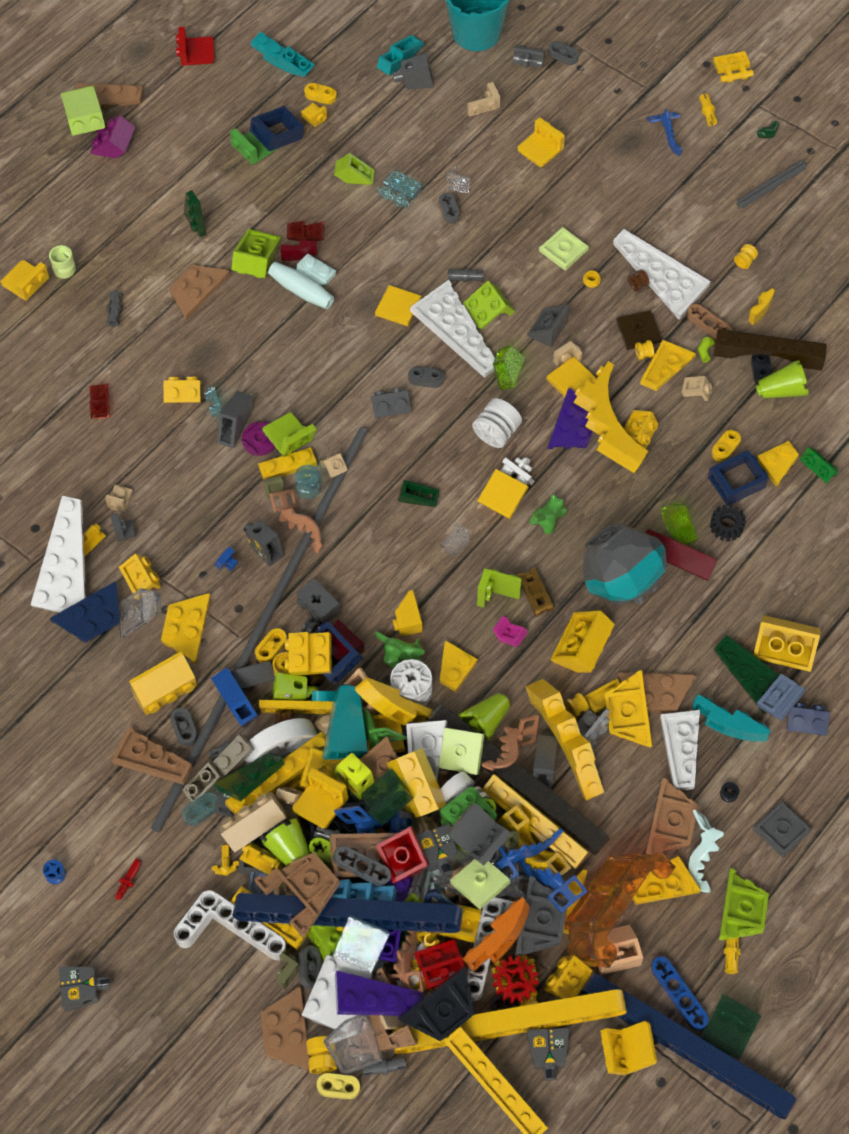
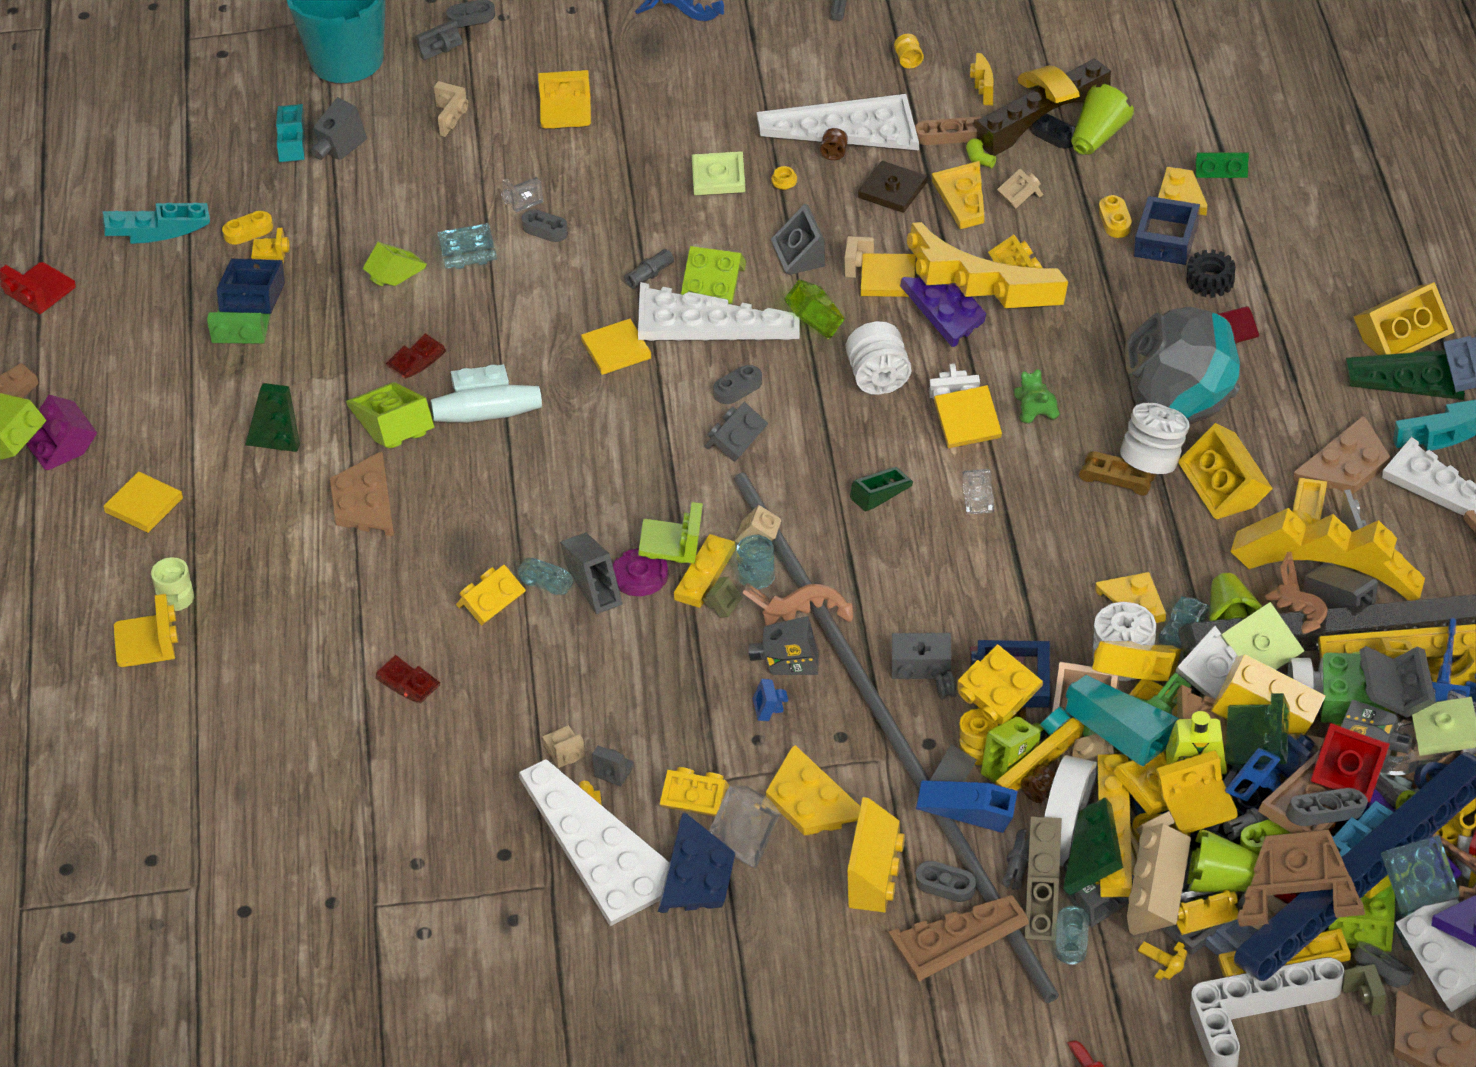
camera: 45 degrees left, 15 degrees down
dark grey pin [107,291,121,327] -> none
yellow plate [255,628,287,663] -> none
dark red slope [280,240,318,261] -> none
bright green animal [375,631,425,668] -> none
yellow slope [392,590,422,637] -> none
lime bracket [477,568,522,608] -> none
dark pink bracket [493,616,528,647] -> none
yellow wing [605,670,652,748] -> none
yellow wheel [635,340,654,361] -> none
clear neon green slope [660,502,698,546] -> none
none -> yellow tile [104,471,183,533]
none -> yellow slope [1017,65,1080,103]
none -> white wheel [1120,403,1189,474]
none -> clear light blue slope [1158,596,1209,651]

